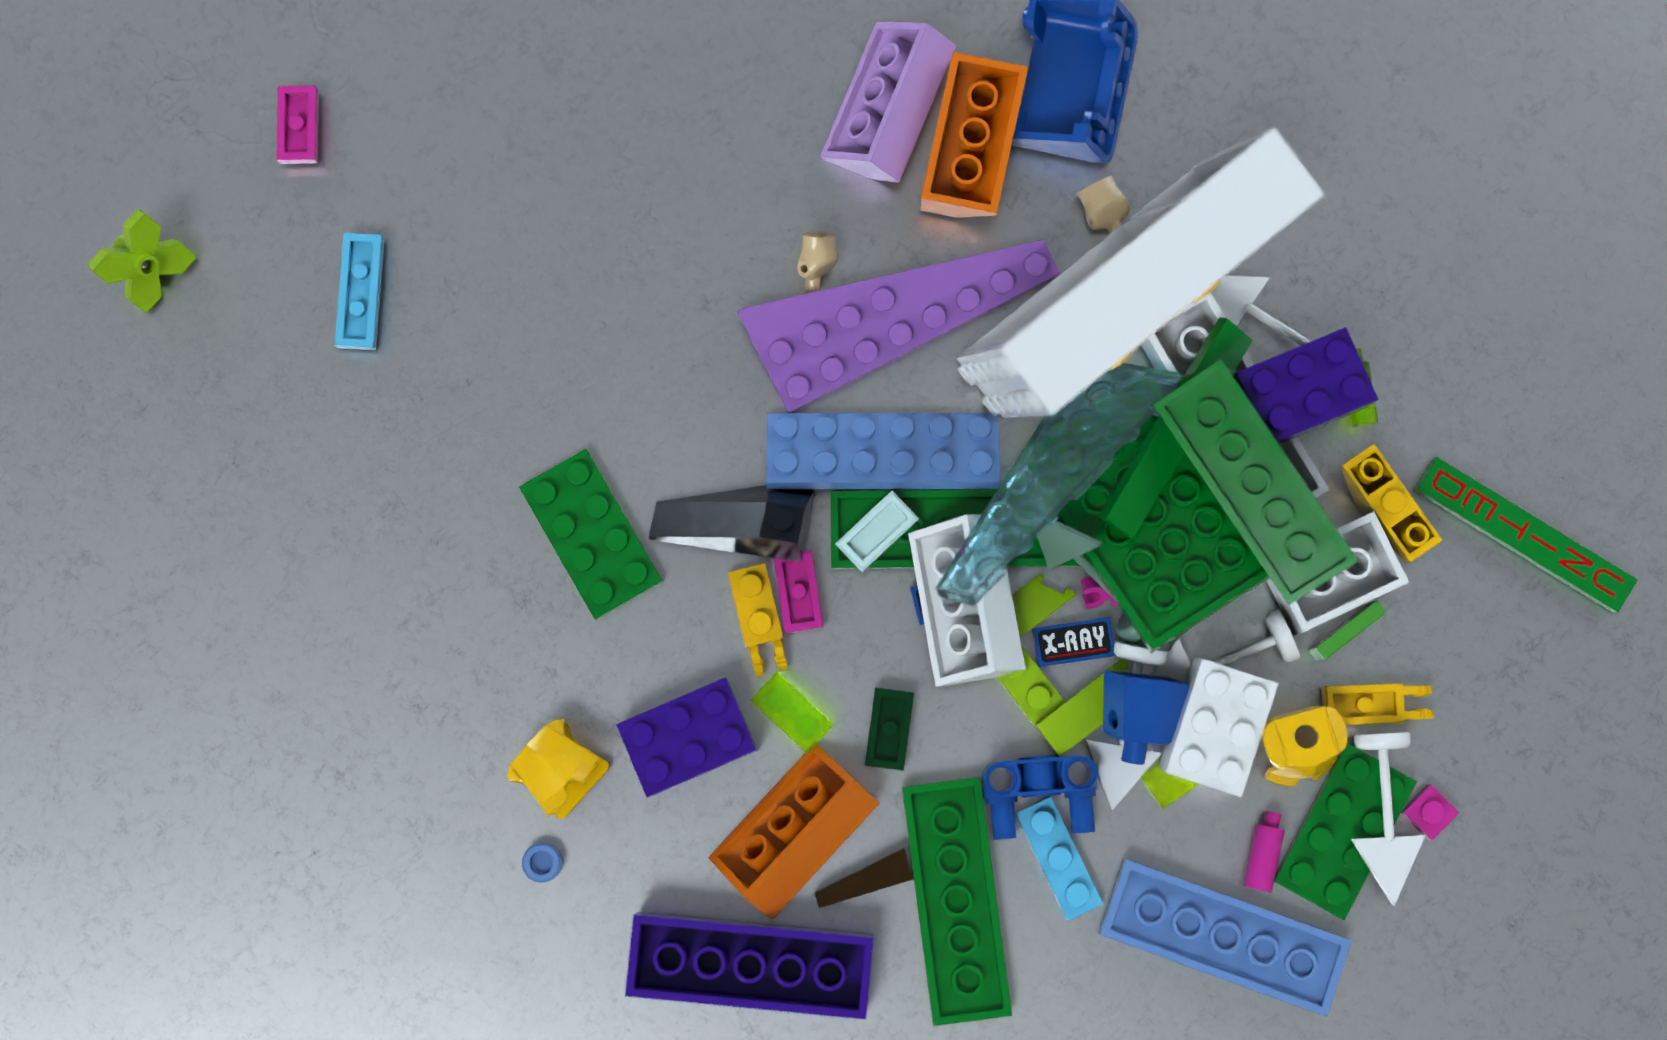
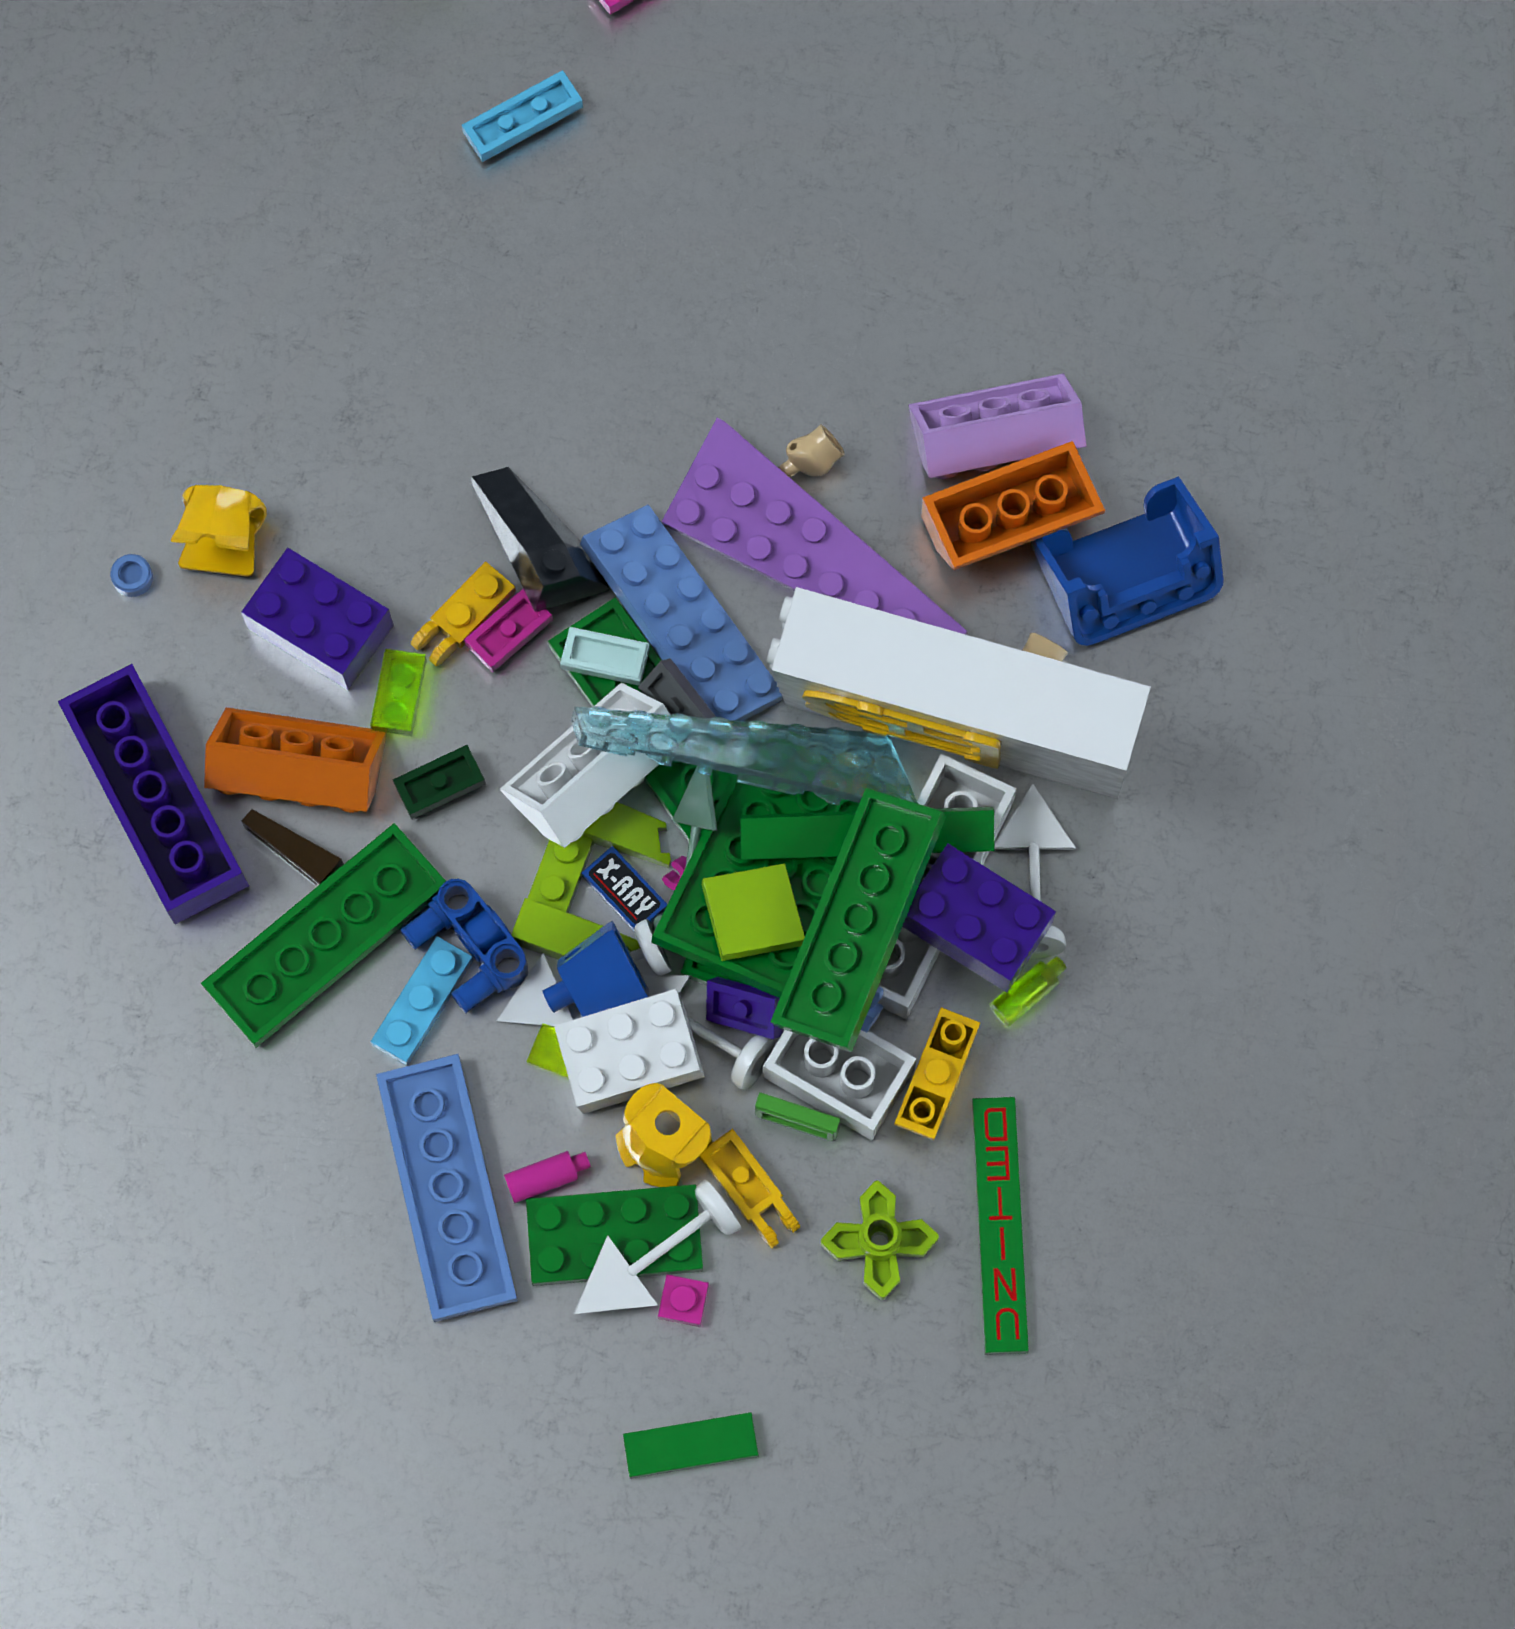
camera: 55 degrees right, 10 degrees down
green plate [519,448,663,621] -> none
none -> green tile [623,1412,759,1479]
none -> dark grey plate [638,658,719,750]
none -> lime tile [702,863,805,961]
none -> dark purple plate [706,976,784,1040]
none -> lime plant [821,1181,939,1300]

